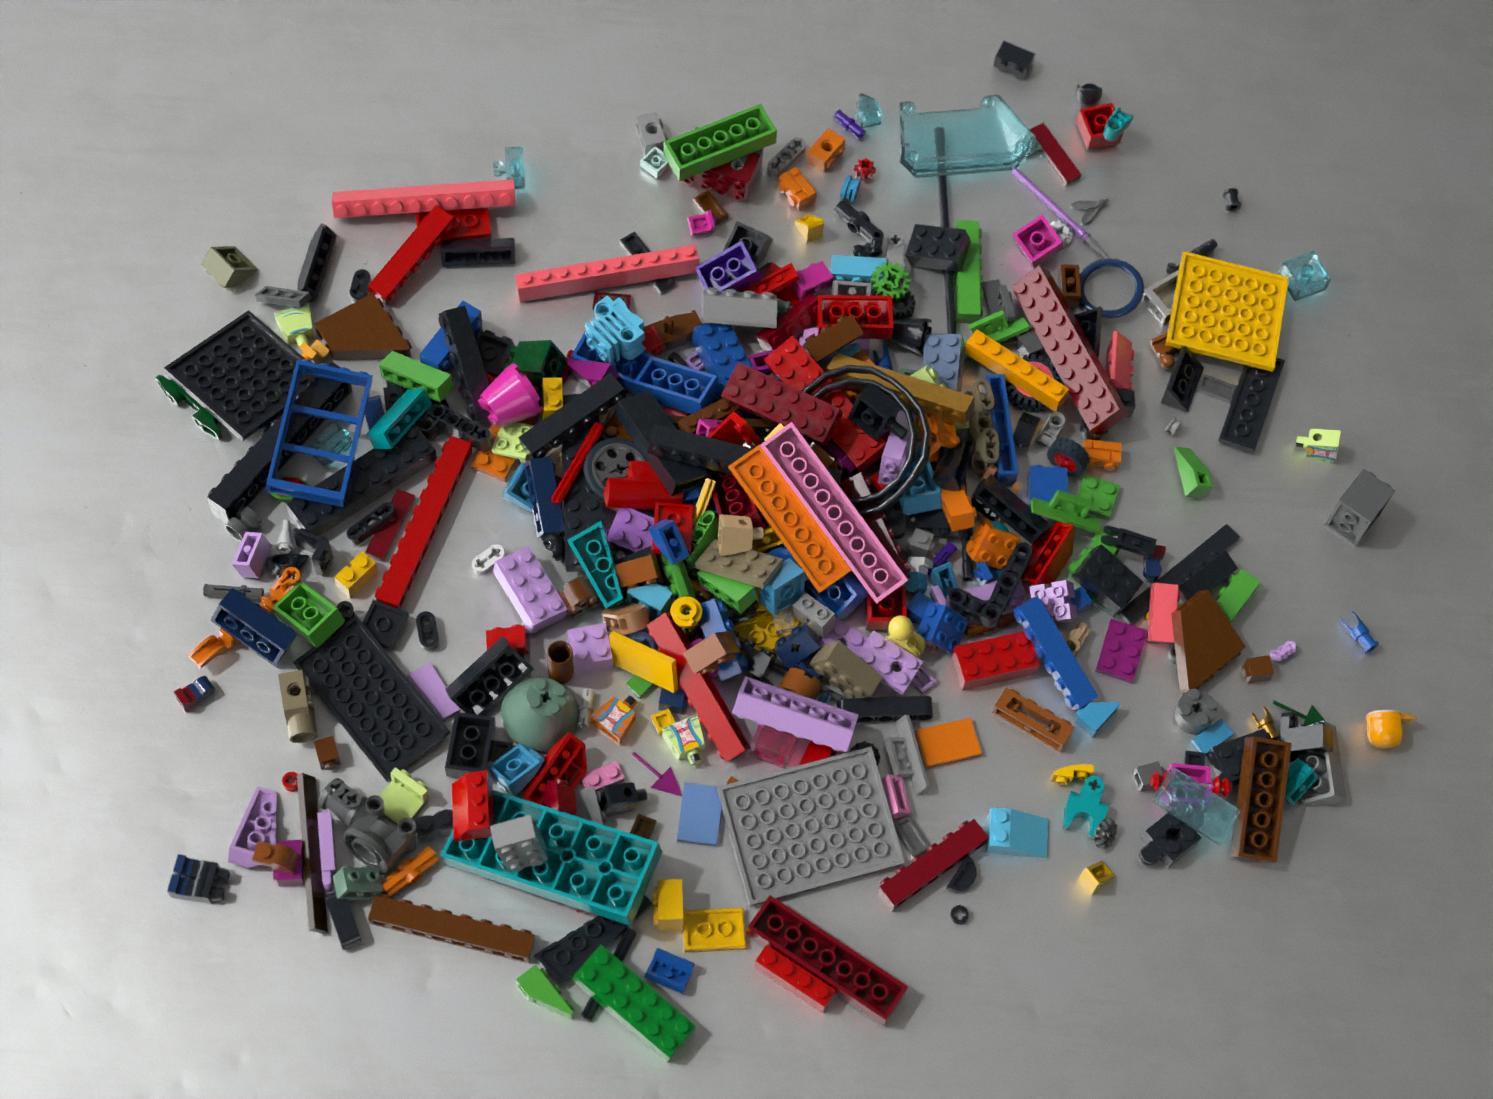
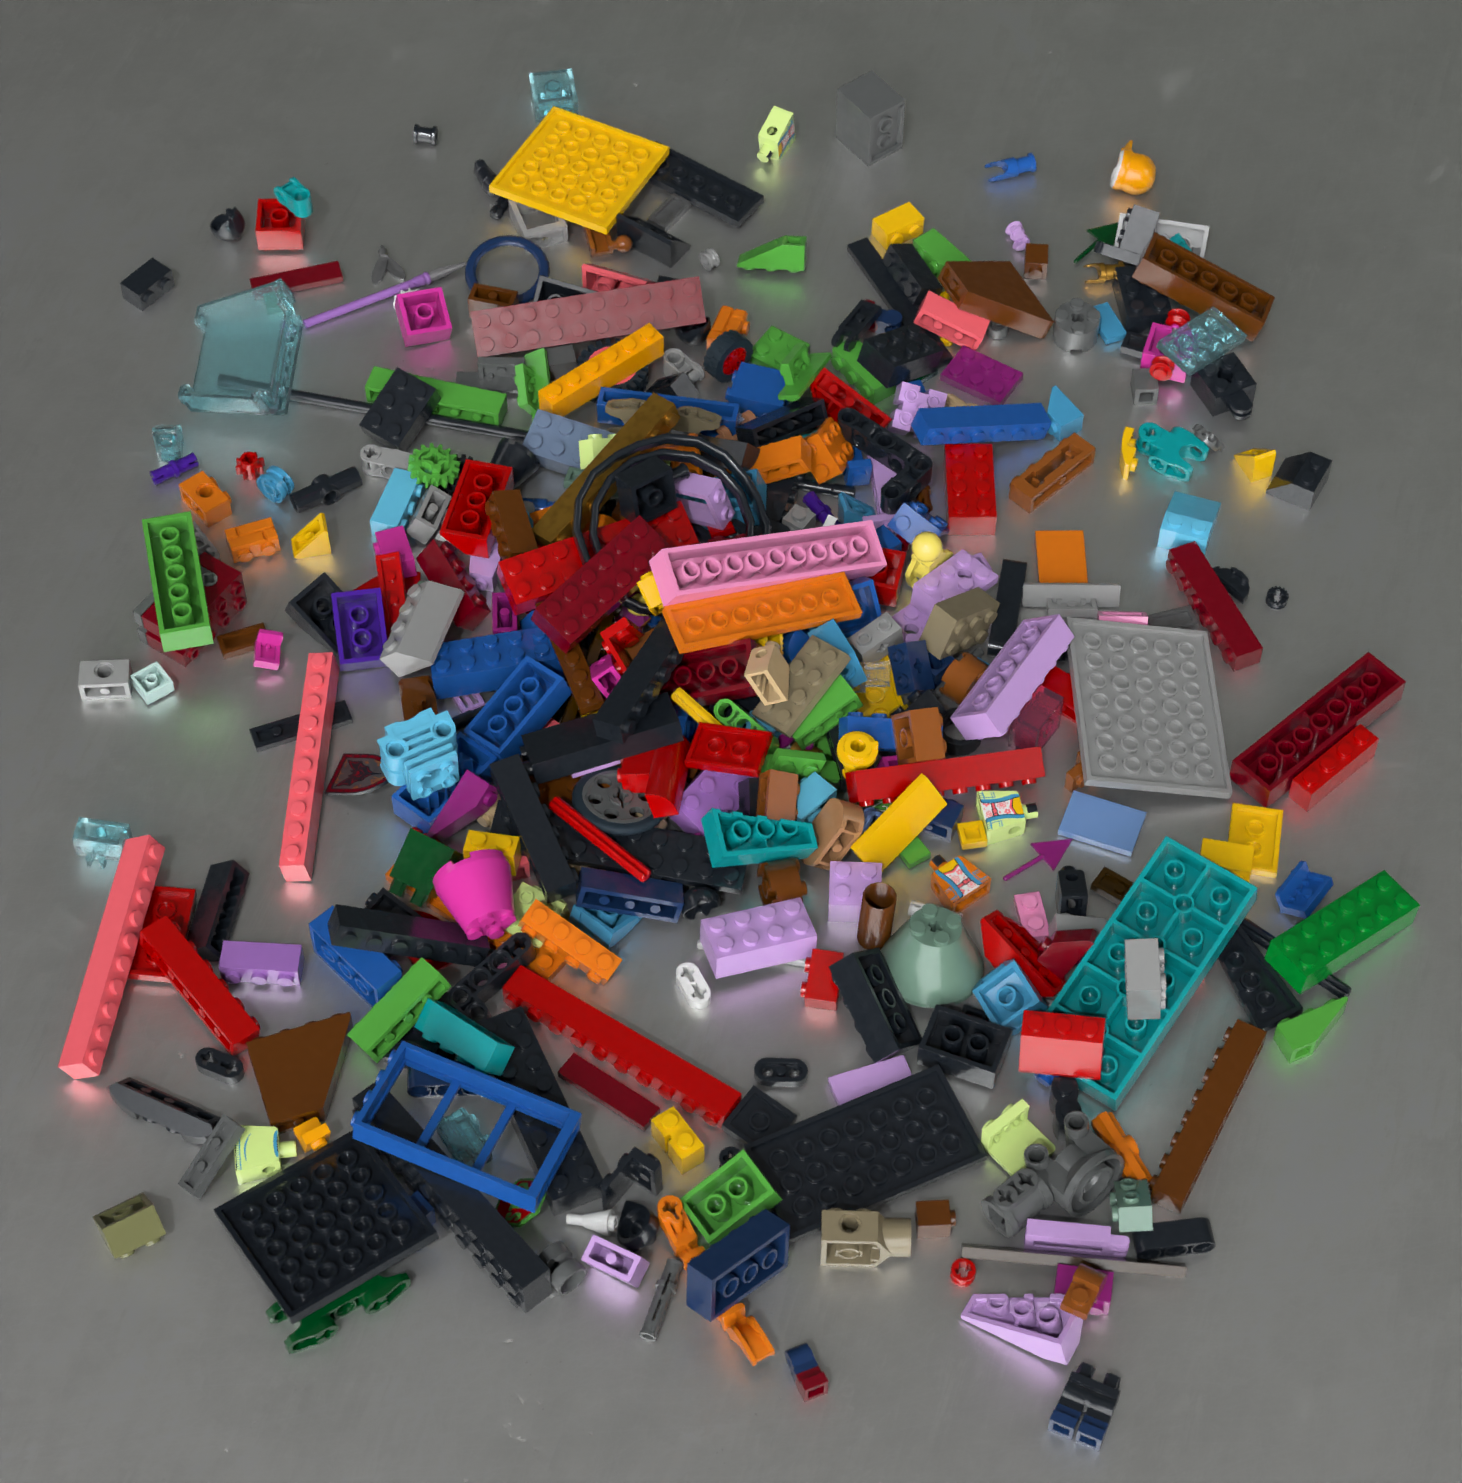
camera: 70 degrees left, 10 degrees down
black beam [347,502,398,544] -> none
blue slope [648,519,690,565] -> none
black bar [853,229,884,257] -> none
none -> medium lavender brick [219,940,305,987]
none -> orange brick [518,899,622,986]
none -> yellow brick [871,202,924,251]
none -> black slope [1266,452,1332,511]

